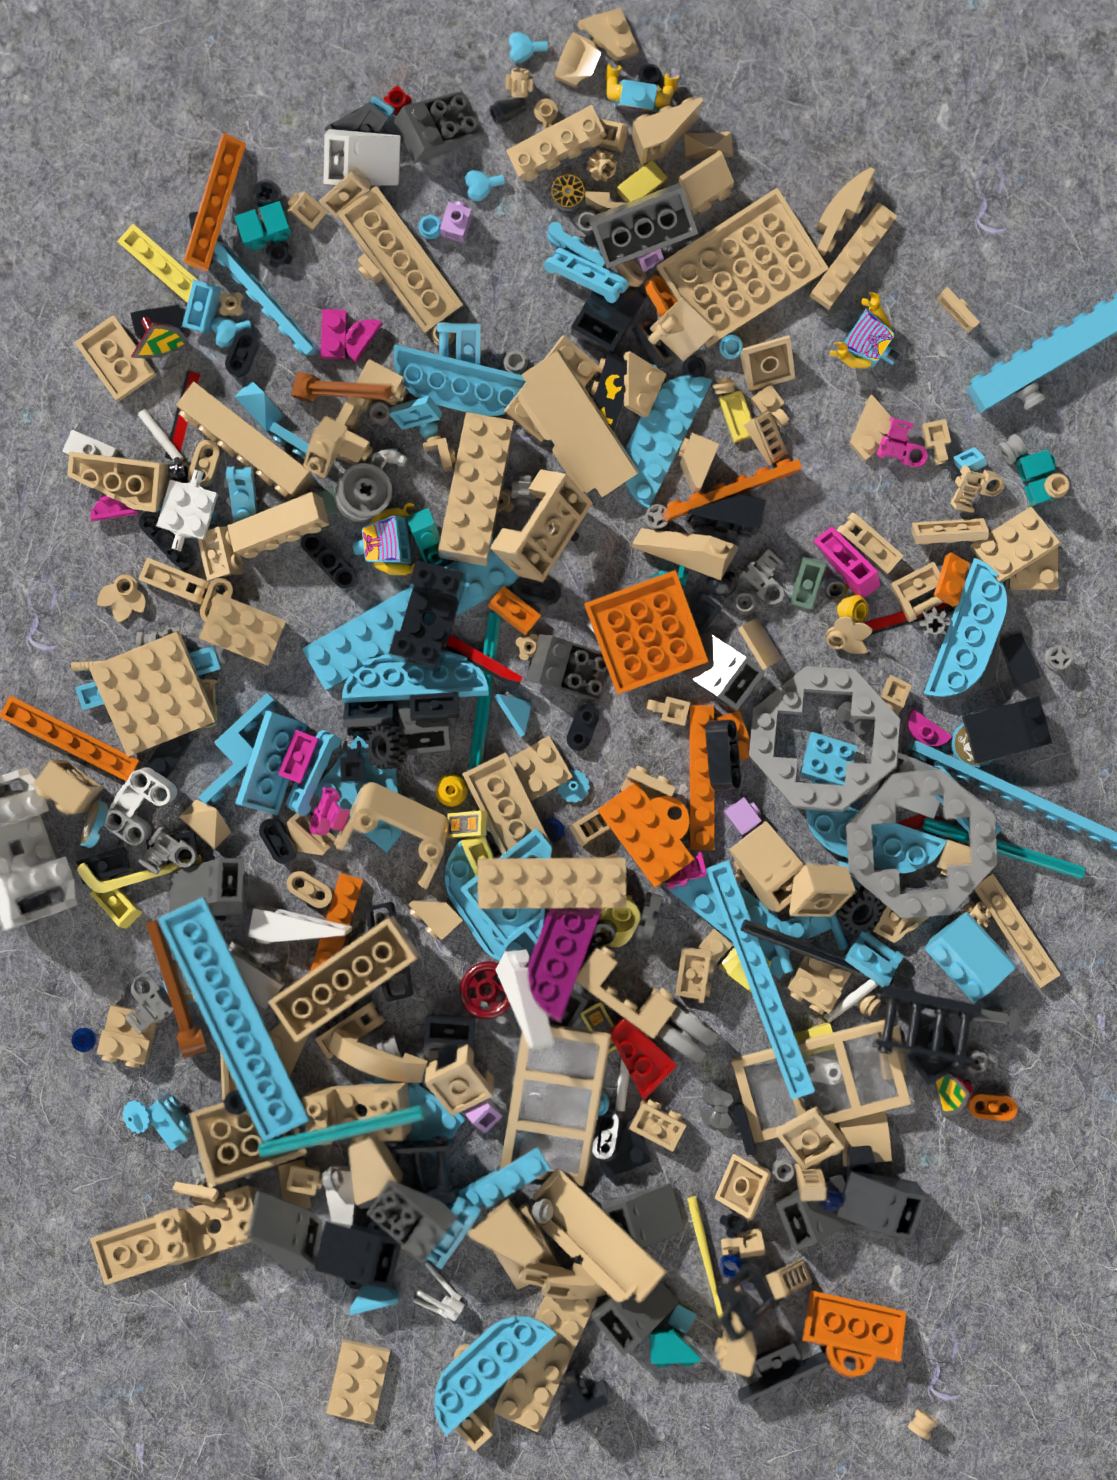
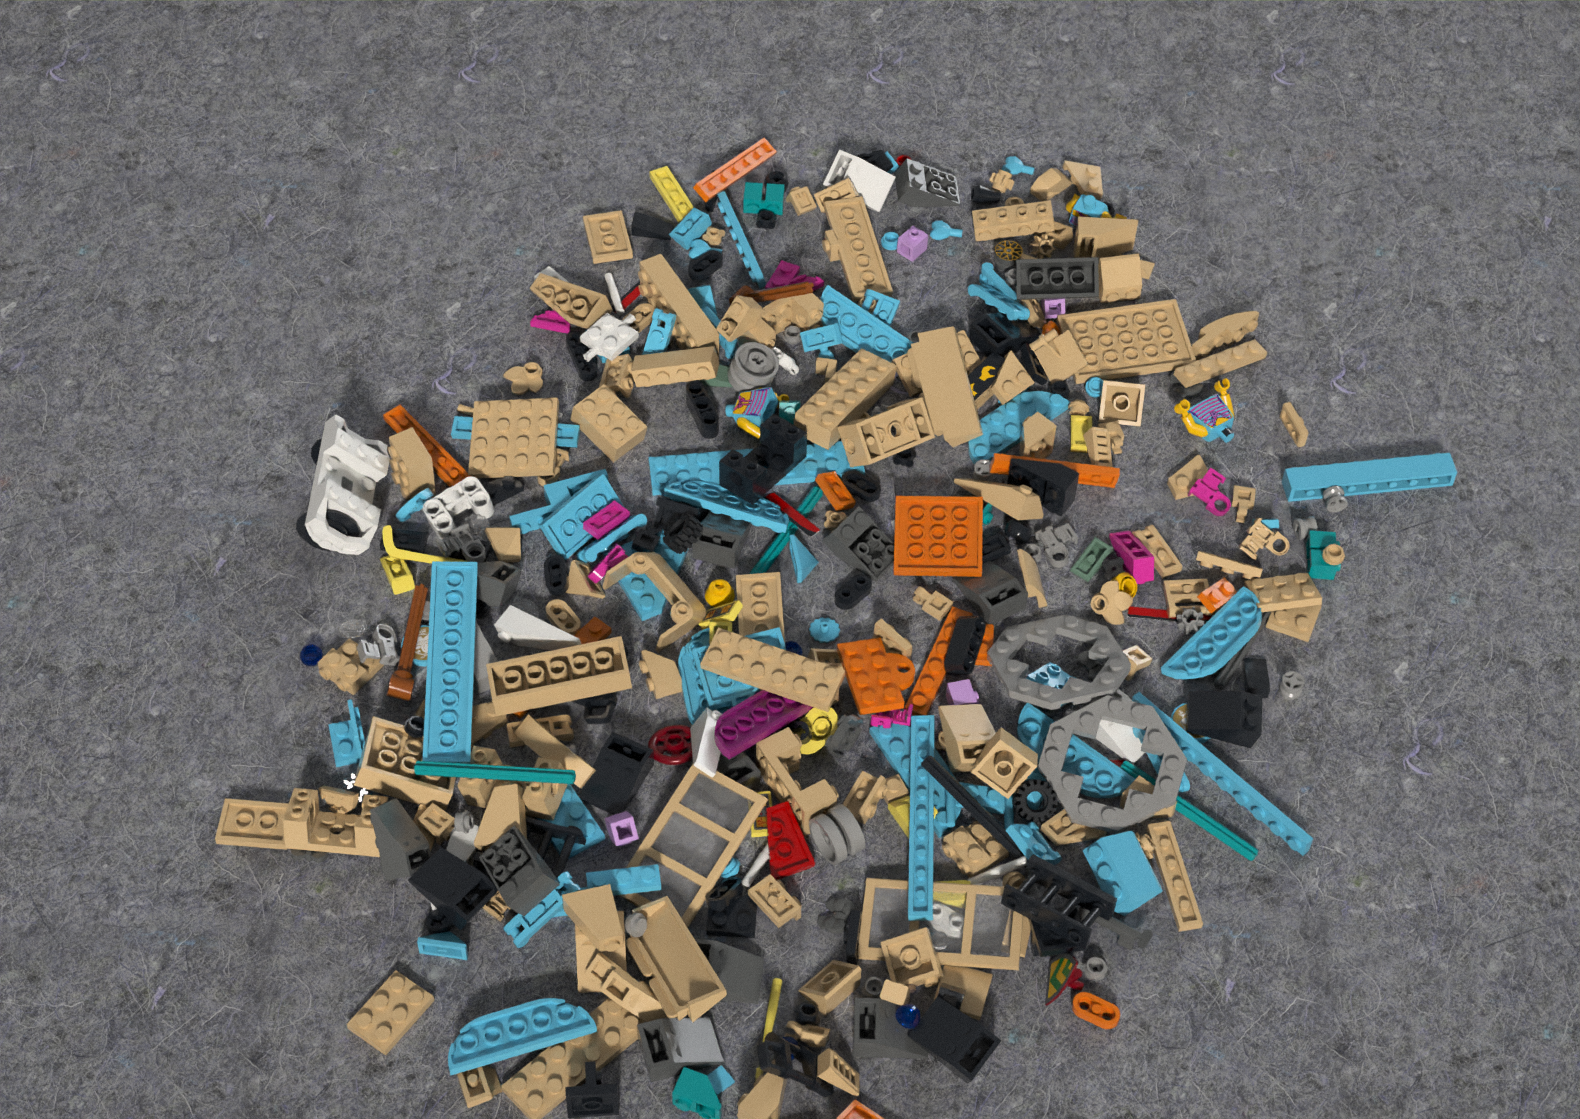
camera: 20 degrees right, 35 degrees down
medium azure piece [123,1100,151,1134] -> none
shield [131,317,189,358] -> none
tan plate [138,557,210,605] -> none
black plate [169,457,189,483] -> none
black plate [410,692,460,721] -> none
white plant [414,1261,464,1321] -> none
tan panel [425,1044,494,1116] -> none
tan plate [510,736,573,802] -> none
dark pink plate [908,709,953,746] -> none

